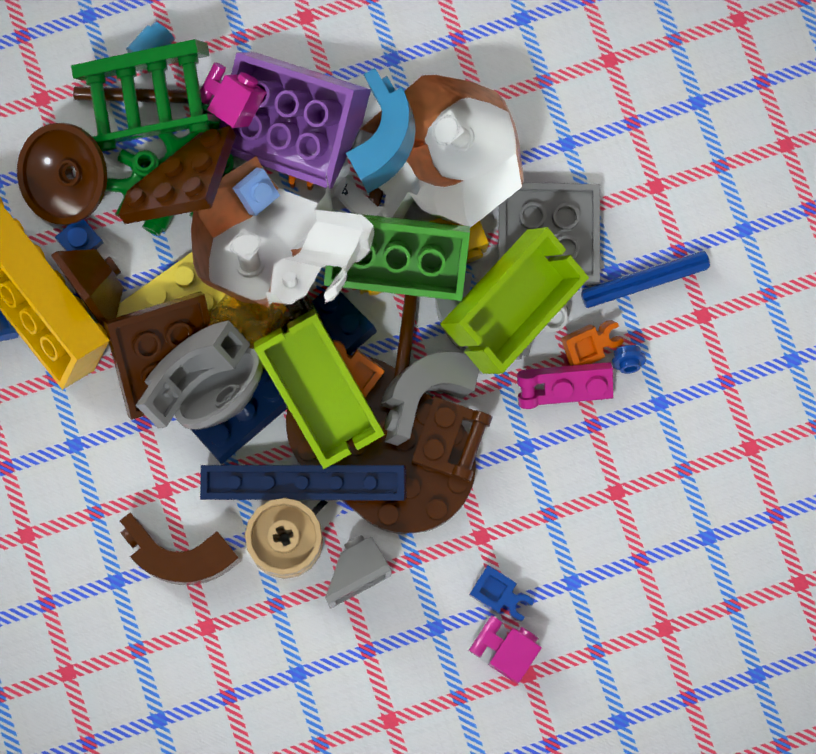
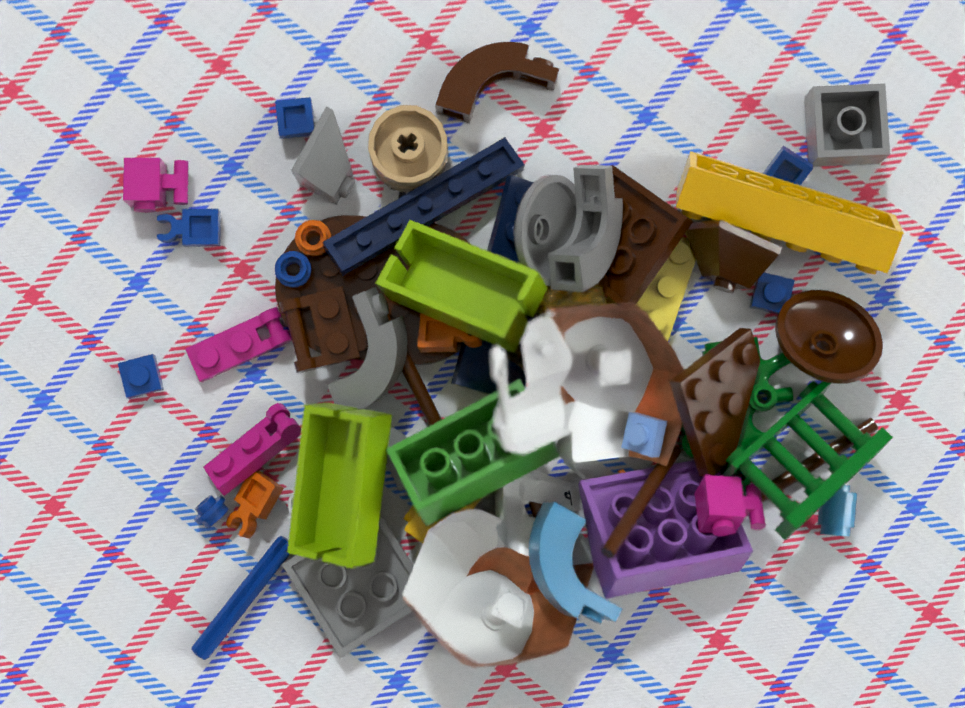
camera: 145 degrees right, 5 degrees up
none -> blue plate [118,354,164,399]
none -> dark pink plate [185,307,292,382]
none -> blue plate [275,97,315,139]
none -> blue plate [275,251,311,288]
none -> orange plate [295,220,332,256]
none -> reddish brown bar [601,445,681,559]

